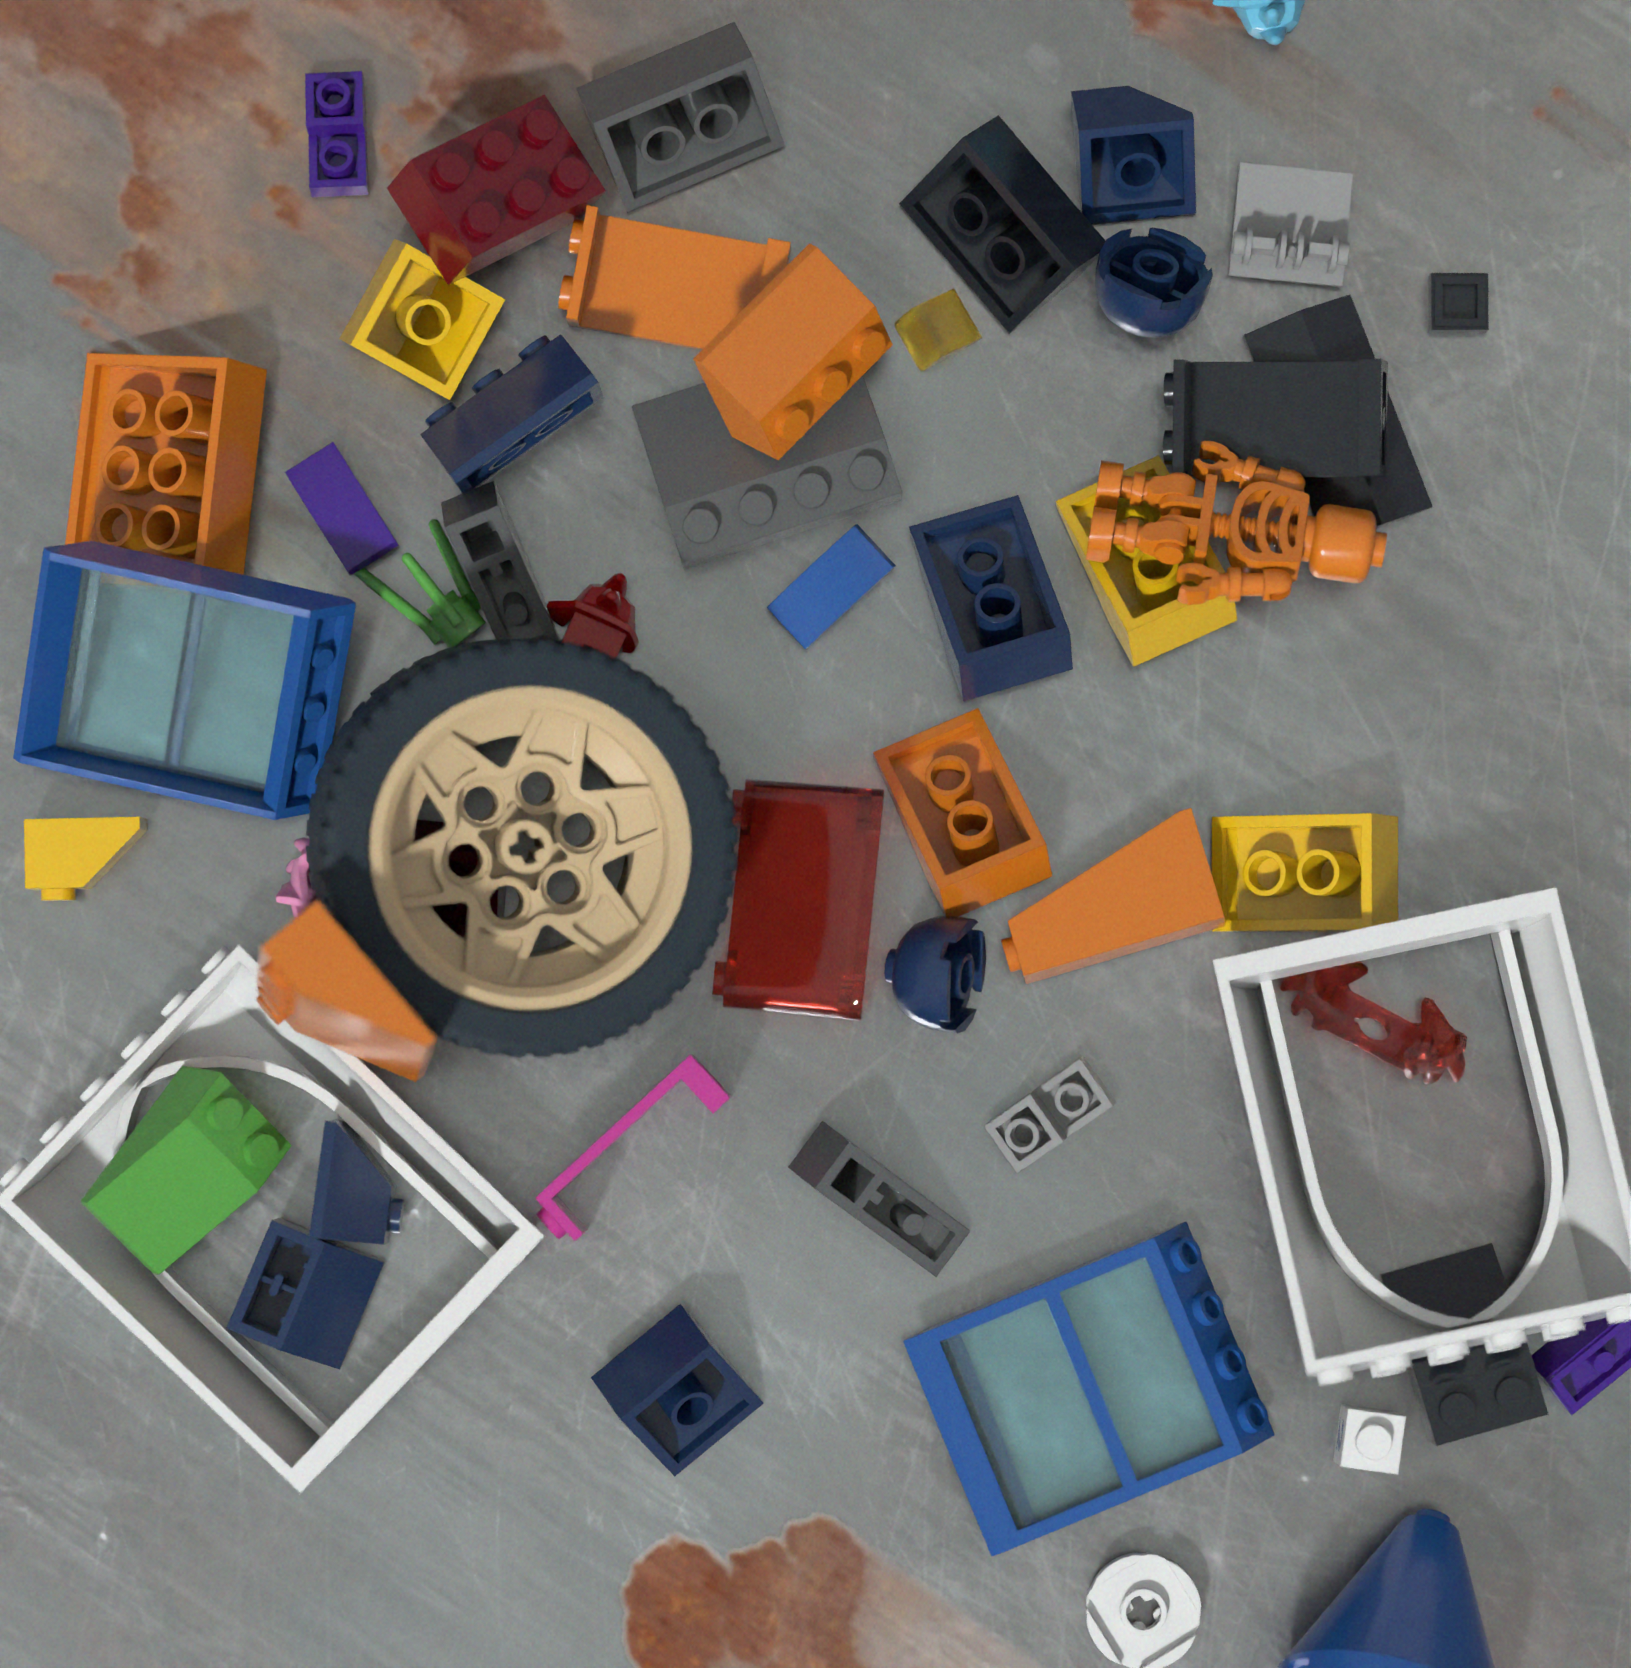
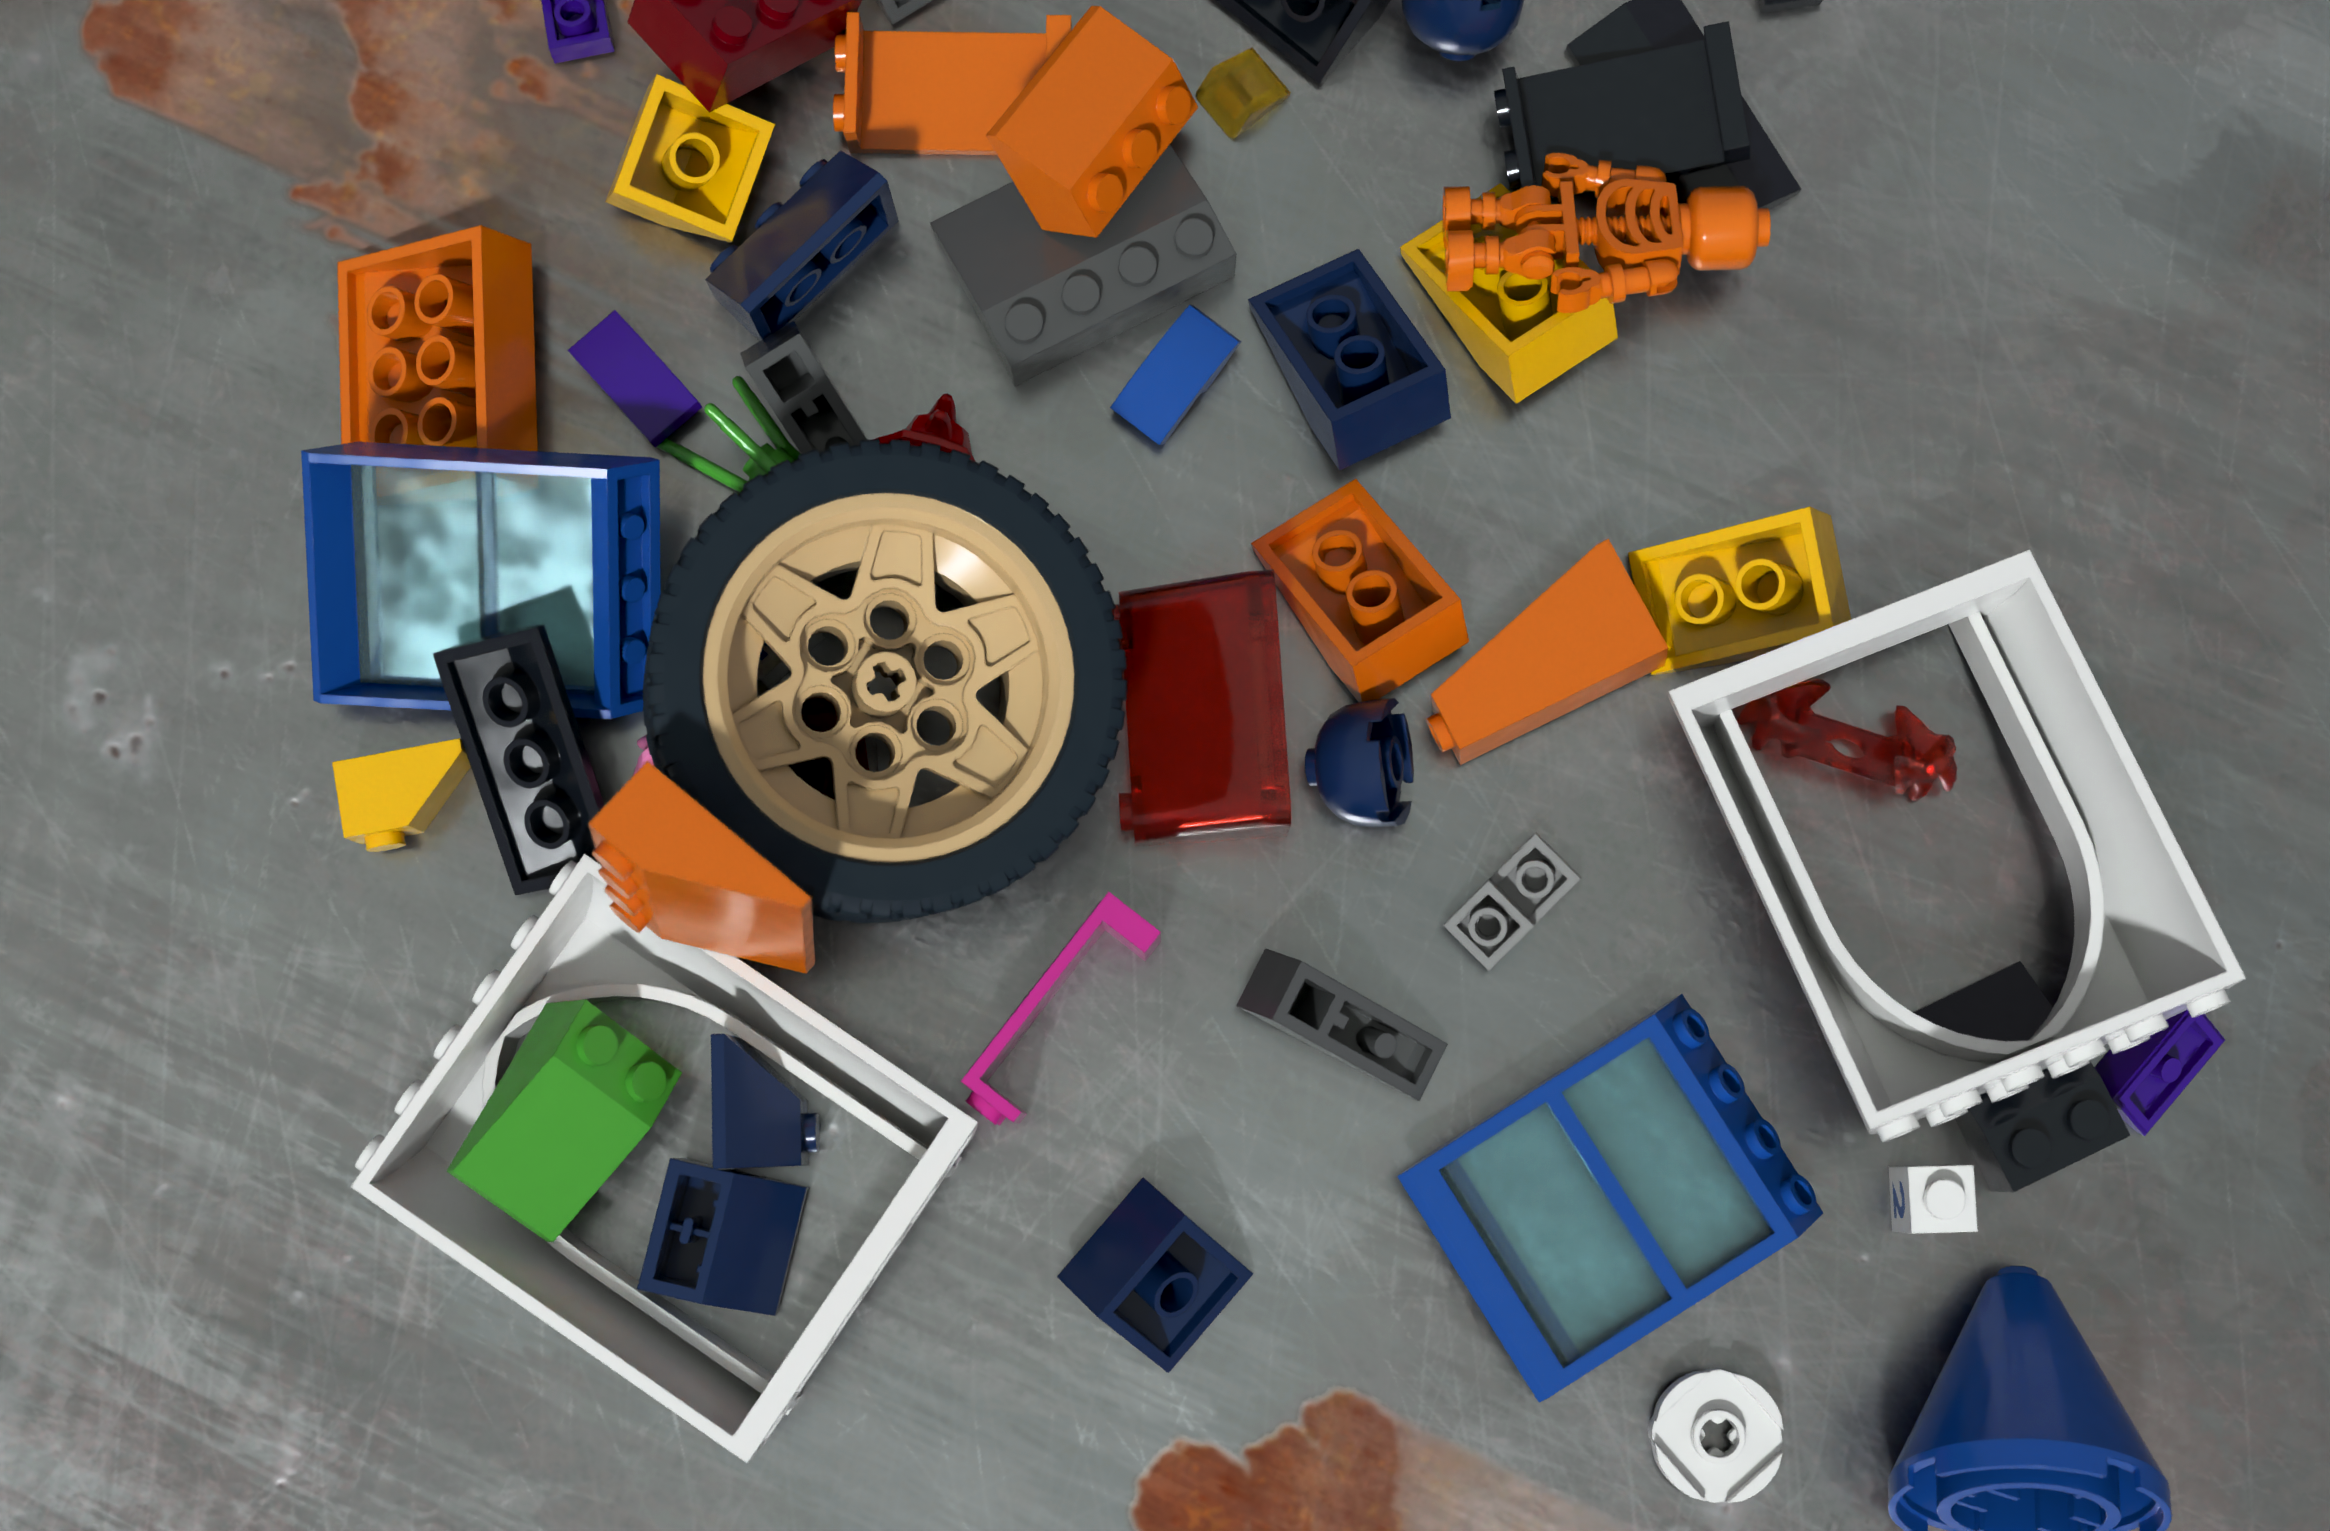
camera: 10 degrees left, 5 degrees down
none -> black slope [432,624,605,896]

